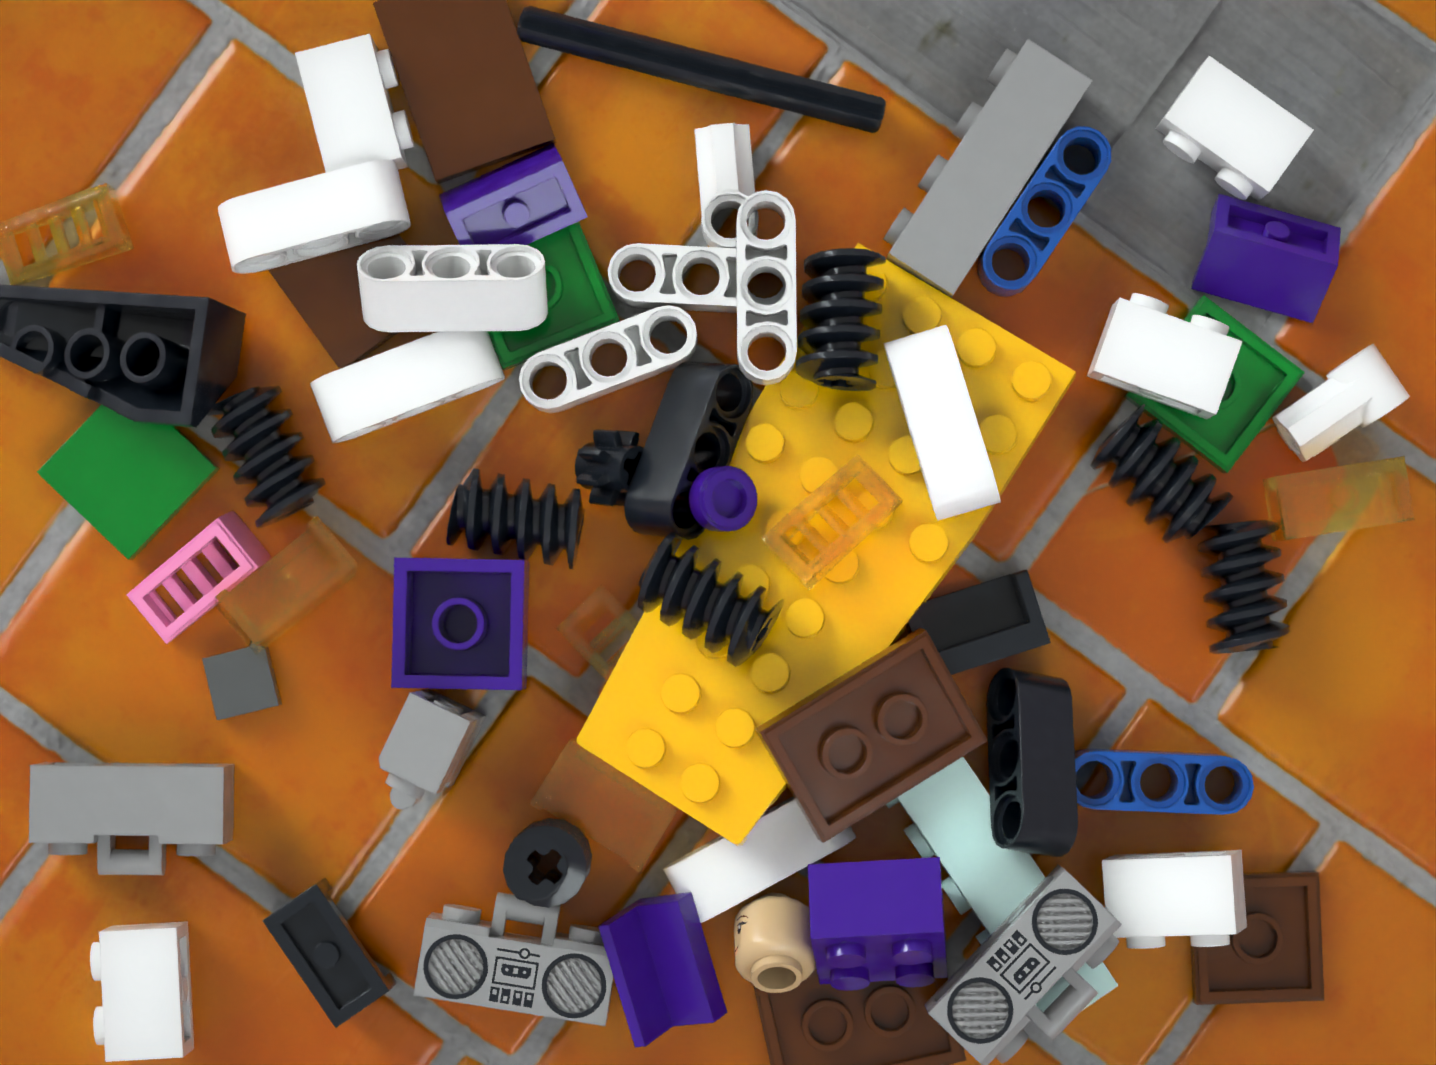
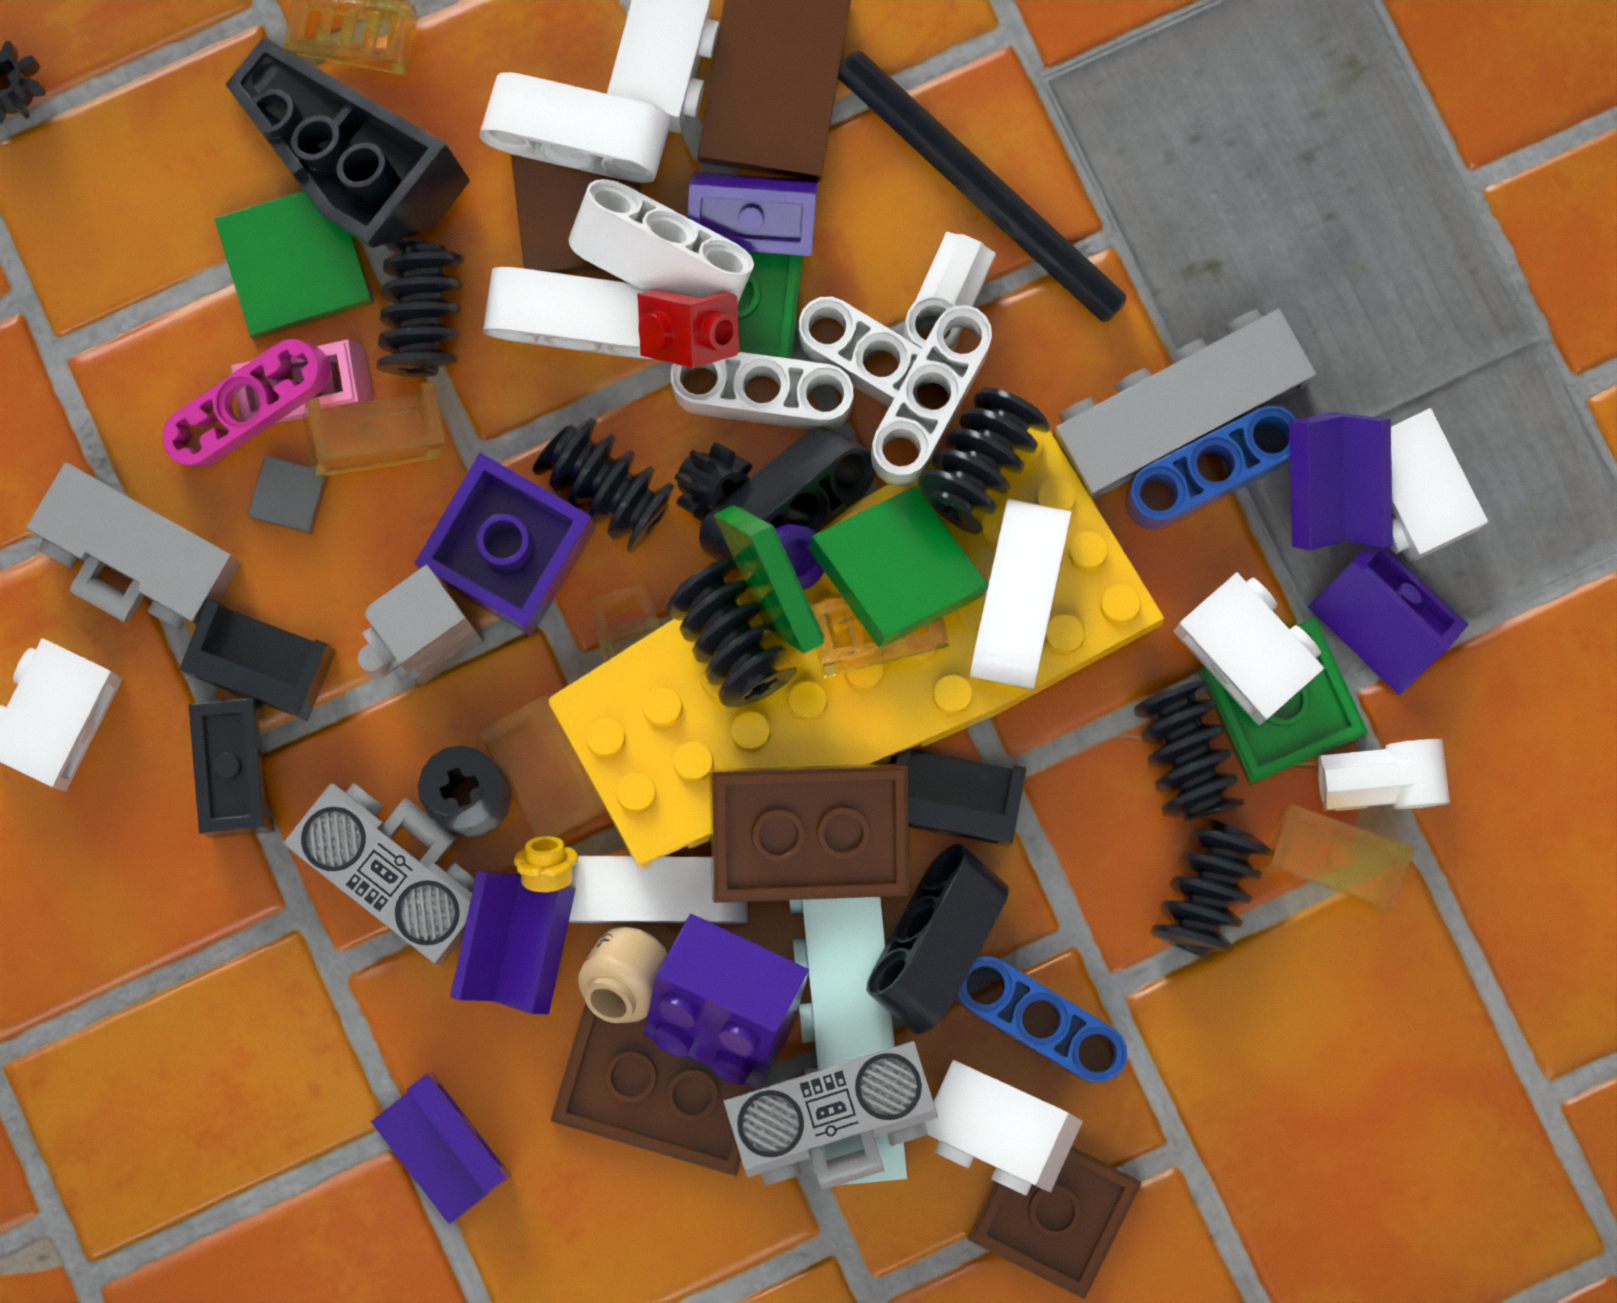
camera: 25 degrees right, 5 degrees down
none -> dark pink beam [163,339,330,467]
none -> black panel [179,598,336,721]
none -> yellow plate [514,836,578,892]
none -> red bracket [637,289,739,368]
none -> green tile [714,505,825,654]
none -> green tile [807,486,989,649]
none -> dark purple panel [1289,412,1393,550]

